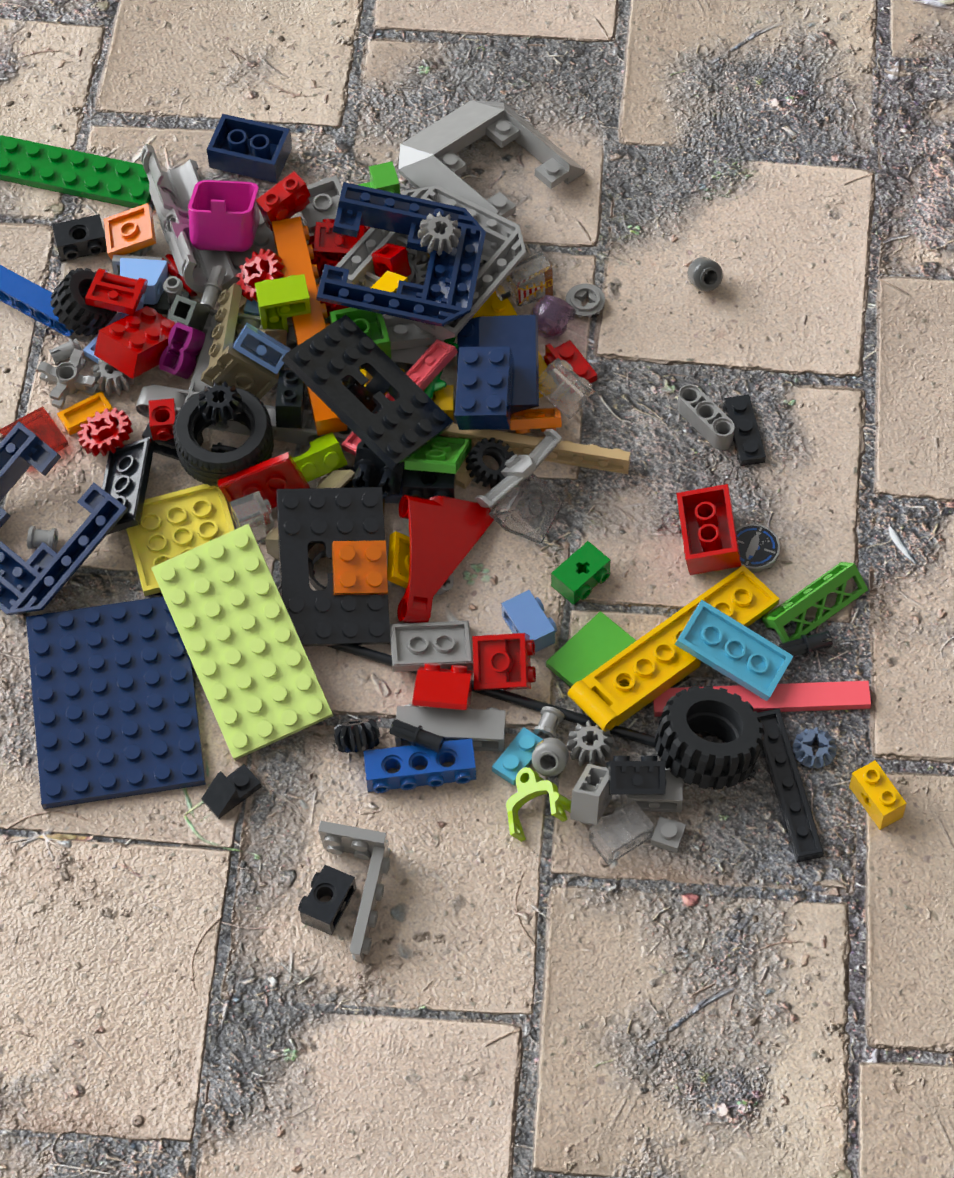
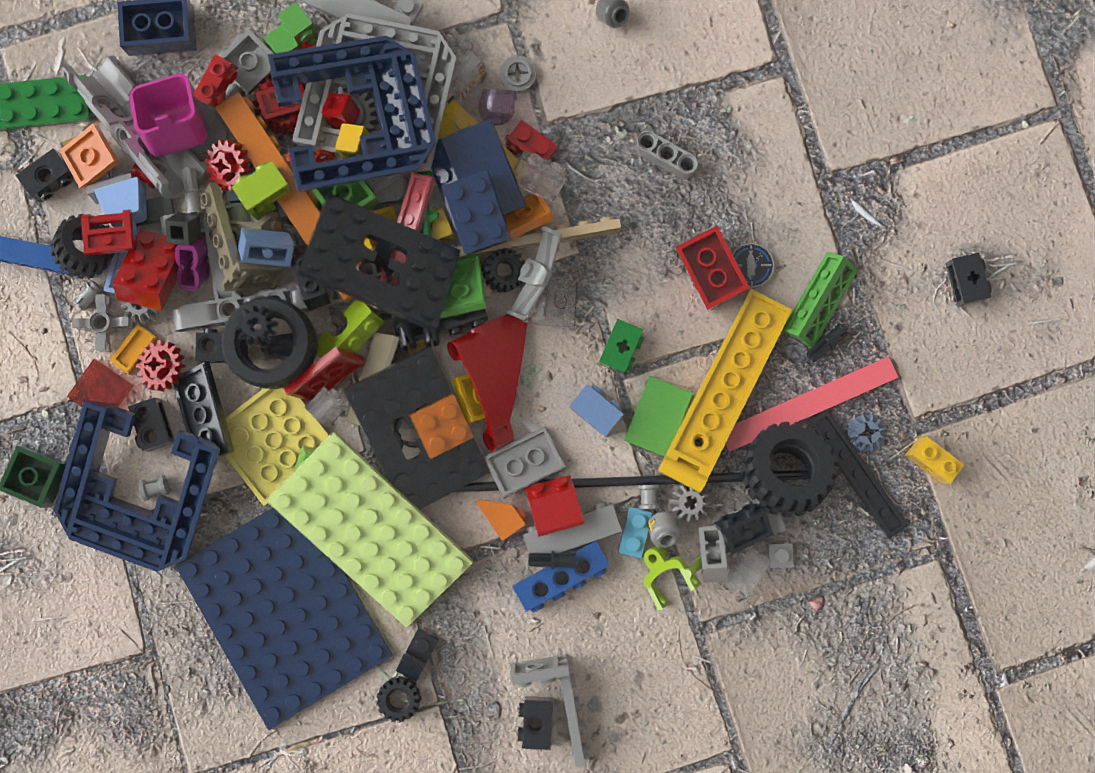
camera: 25 degrees left, 25 degrees up
red brick [148,398,177,441] -> none
light grey pin [163,276,183,305] -> none
black gear [334,718,380,753] -> none
light grey gear [418,211,461,256] -> none
red plate [472,633,536,691] -> none
medium azure plate [674,600,793,701] -> none
black plate [724,394,766,466] -> none
none -> black brick [128,397,175,452]
none -> black tyre [376,676,421,722]
none -> orange slope [476,499,527,541]

